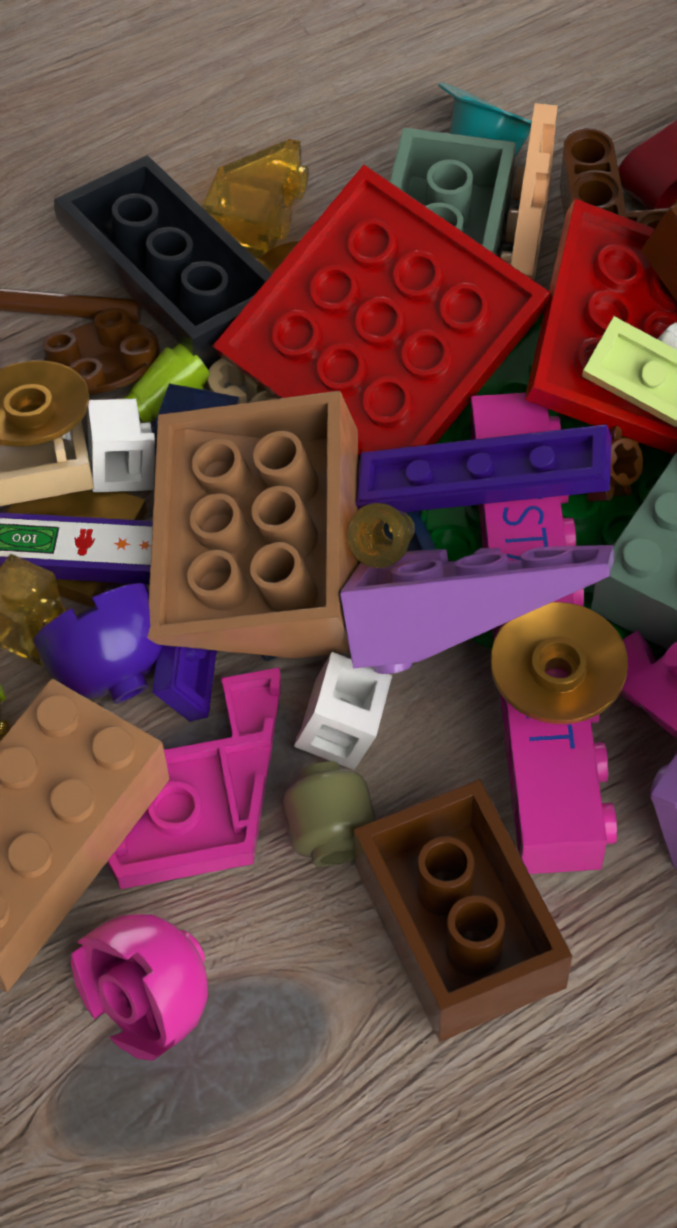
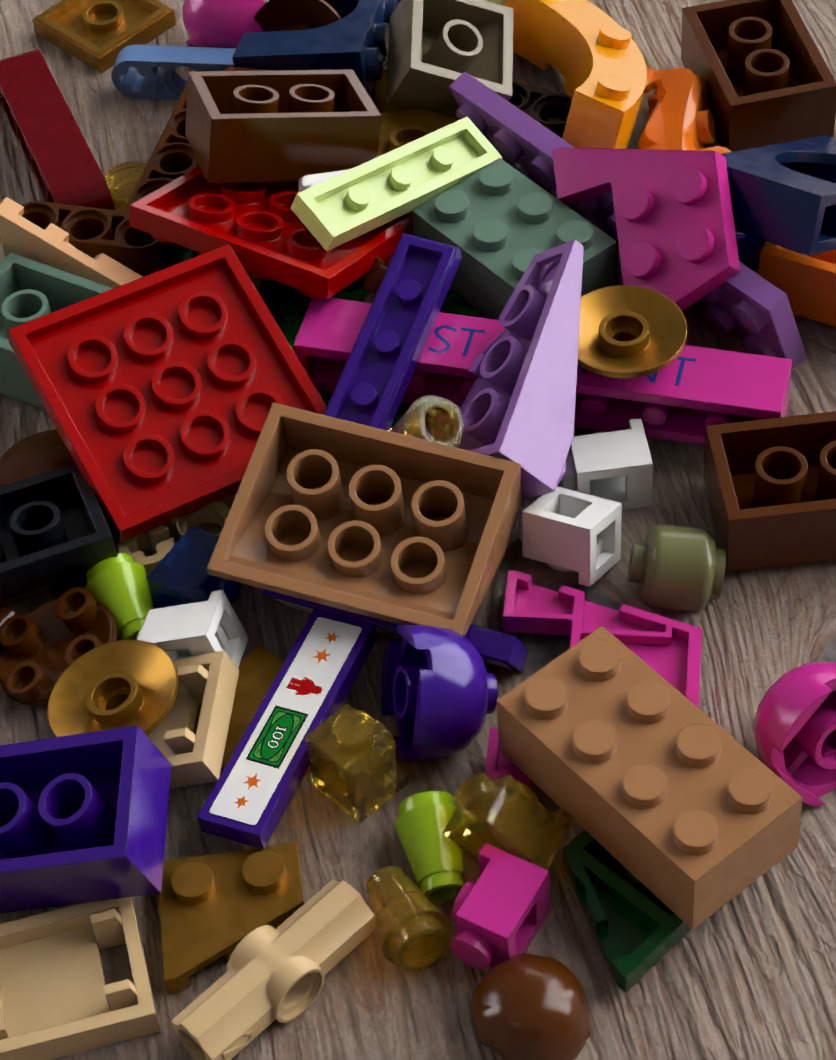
camera: 70 degrees left, 10 degrees down
none -> white brick [560,418,653,510]

